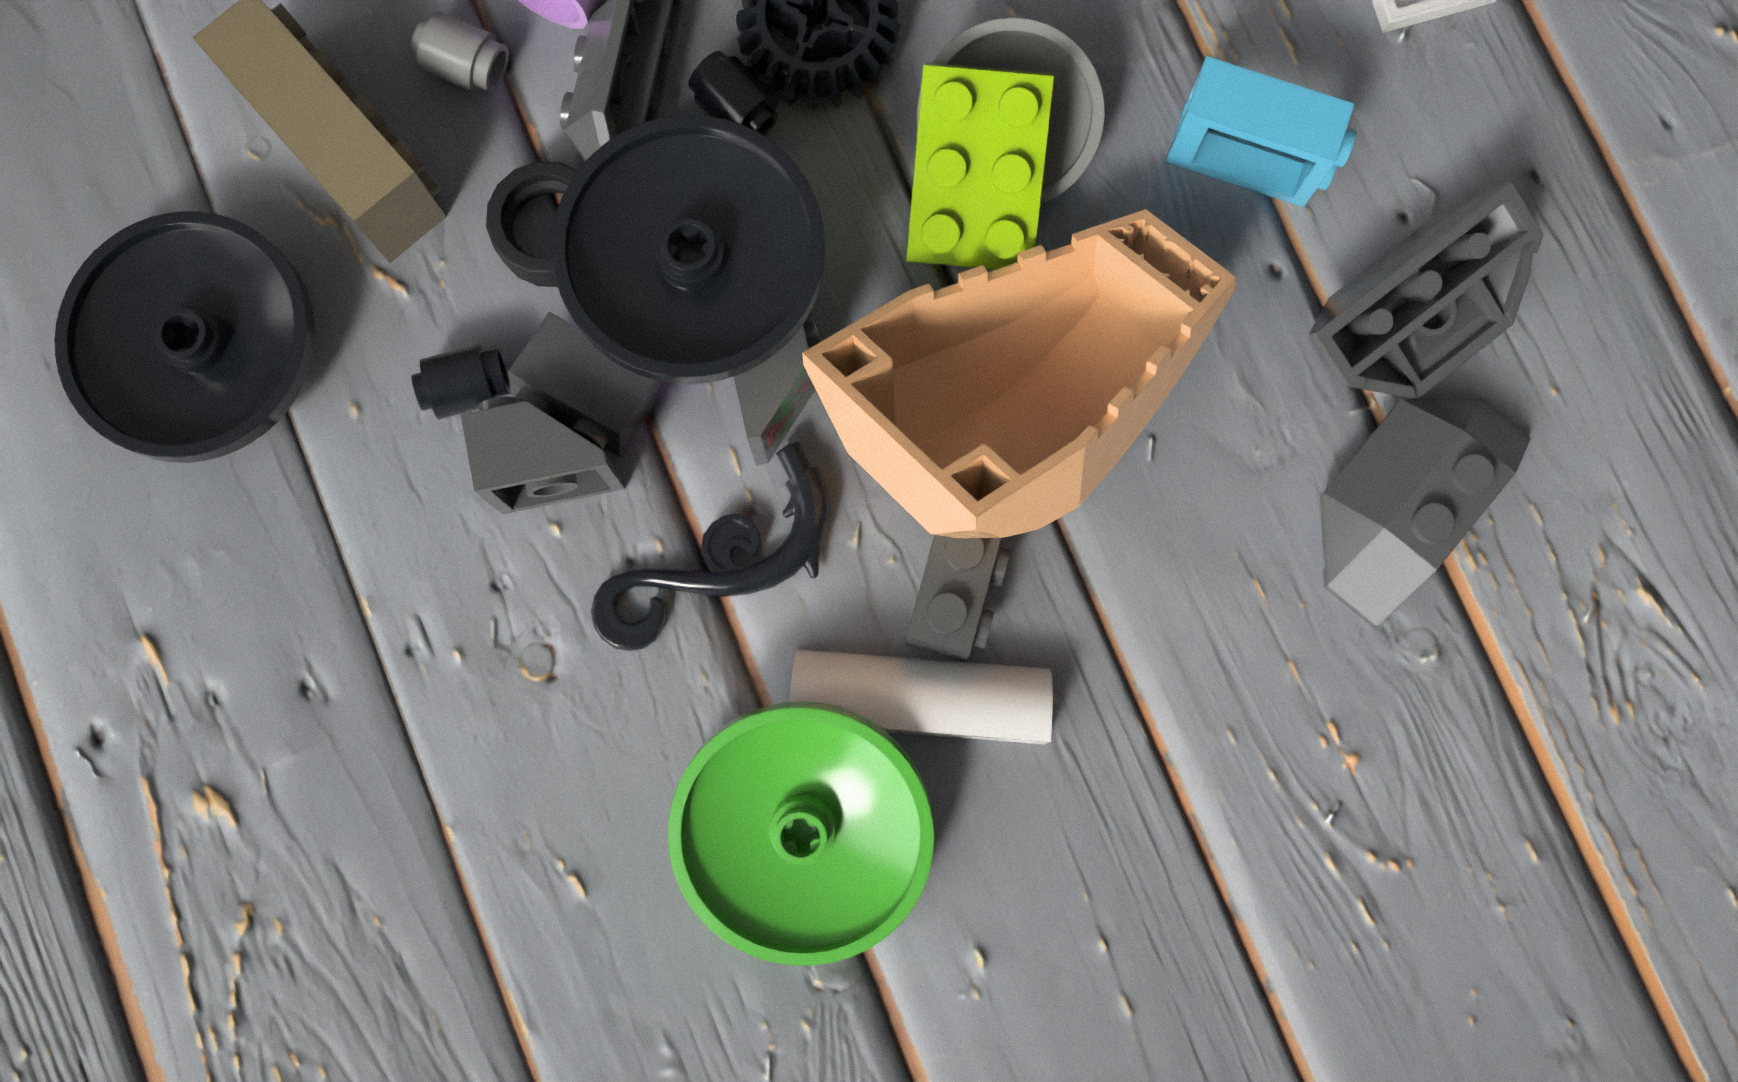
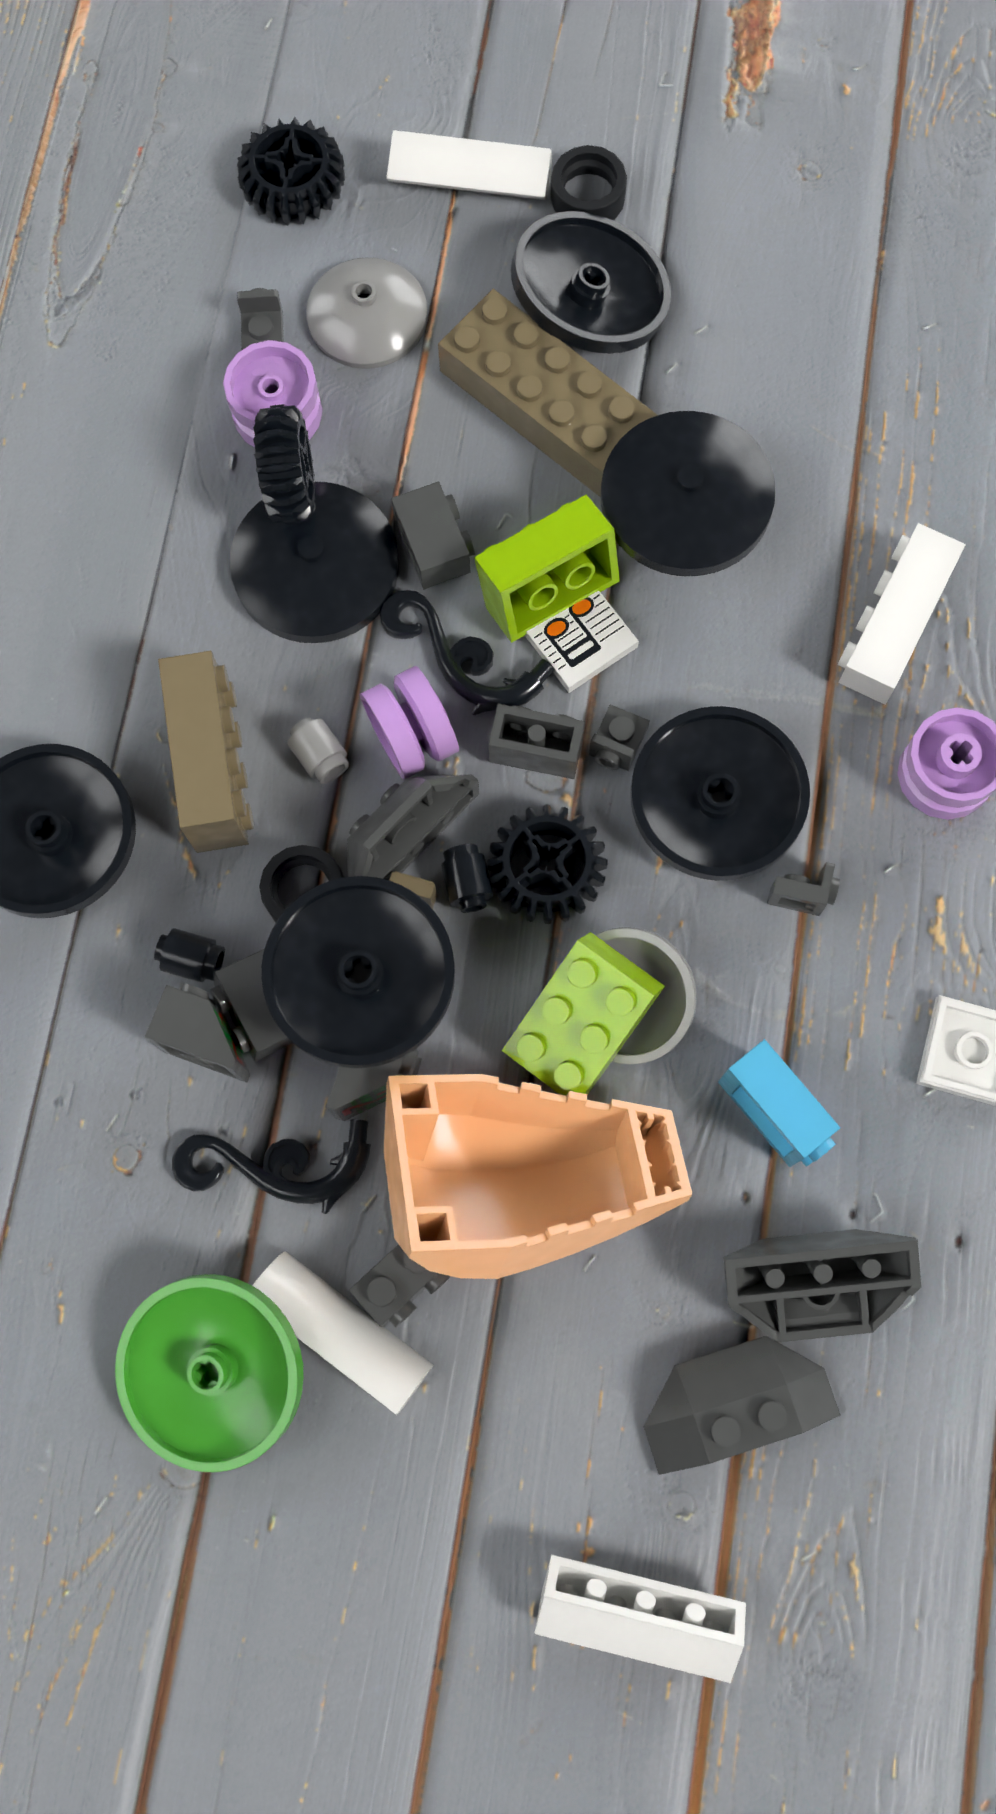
camera: 35 degrees right, 5 degrees down
none -> white brick [534,1555,746,1683]

